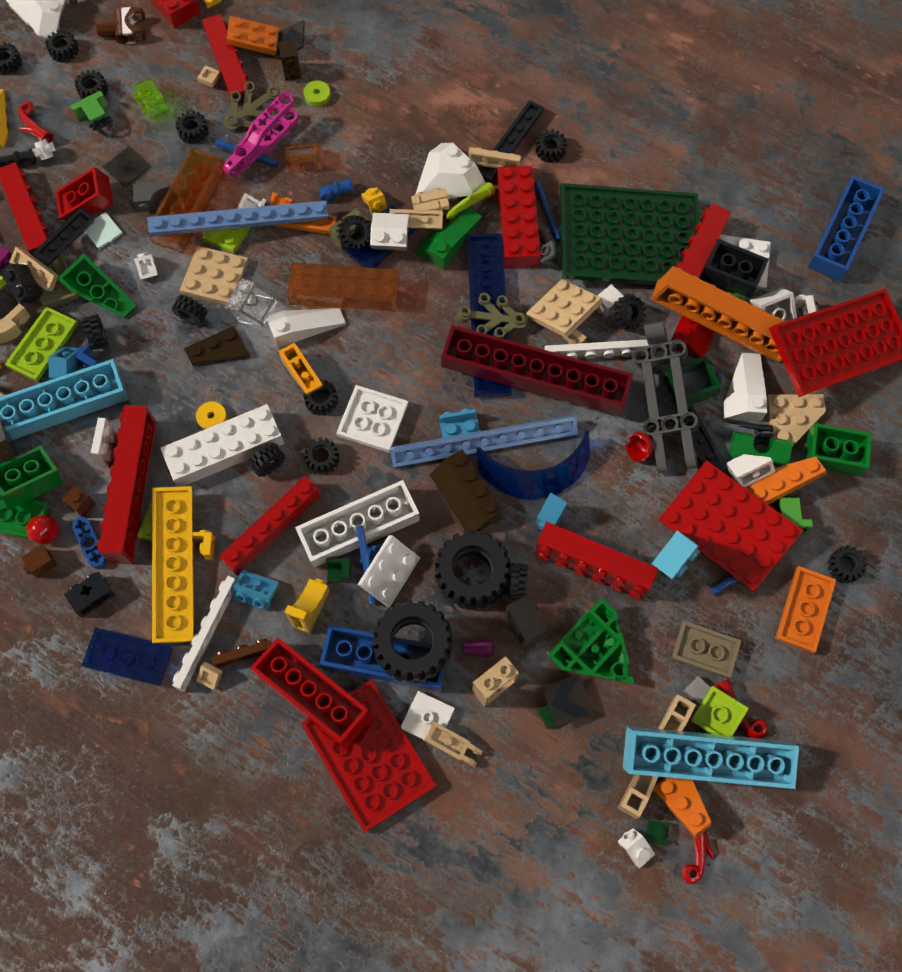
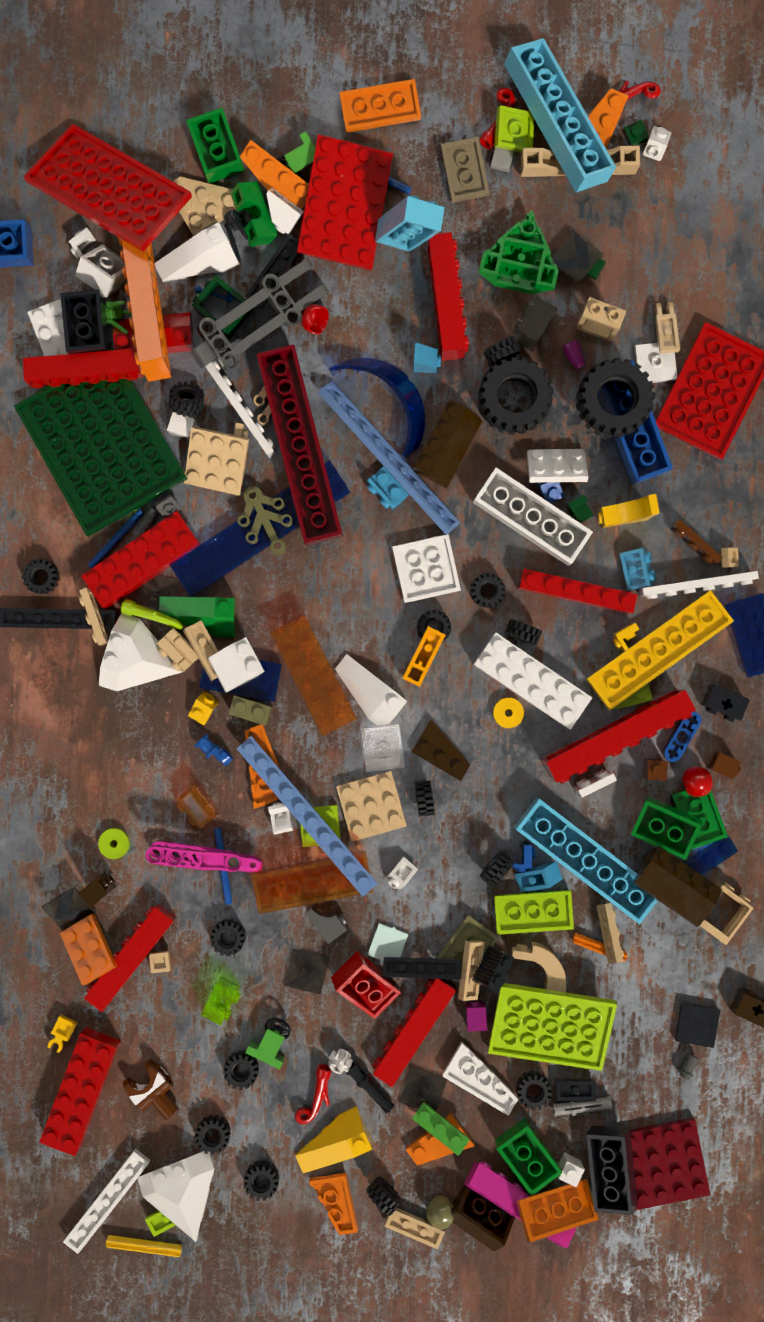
camera: 115 degrees left, 20 degrees up
green wedge [58,254,137,318] -> none
olive plant [224,81,280,130] -> none
red brick [250,638,373,750] -> none
black tyre [336,215,371,248] -> none
blue bar [356,525,378,604] -> none
black tyre [827,545,868,583] -> none

